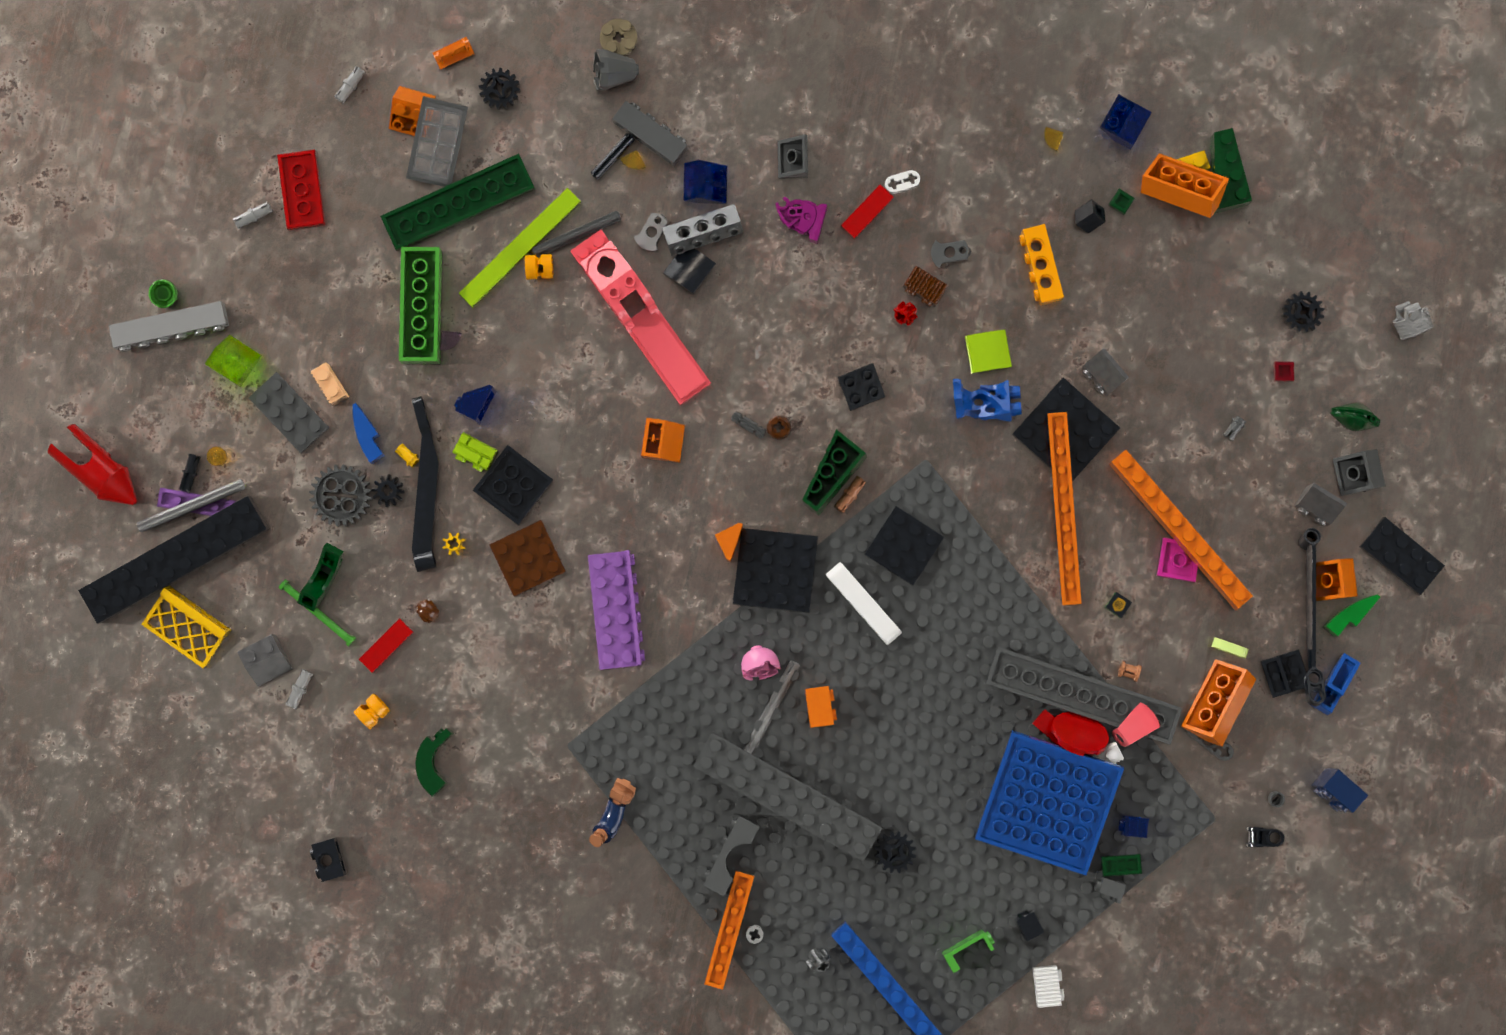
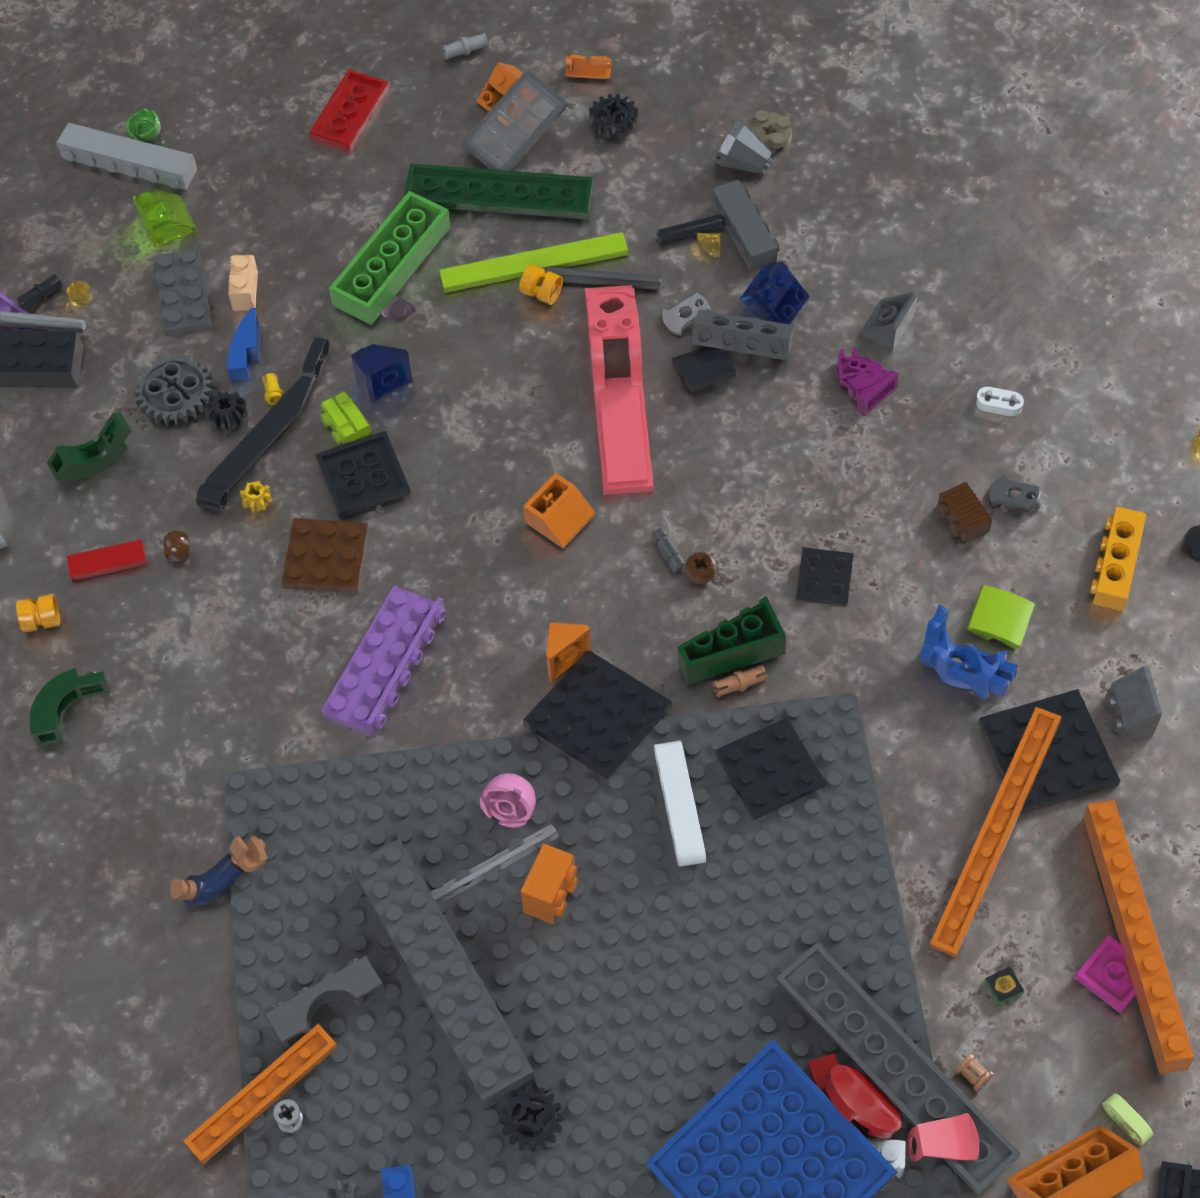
camera: 30 degrees right, 25 degrees down
light grey pin [233,201,273,229] -> none
bright green bar [278,579,356,647] -> none
red tile [841,185,894,239] -> none
red gear [893,301,918,326] -> none

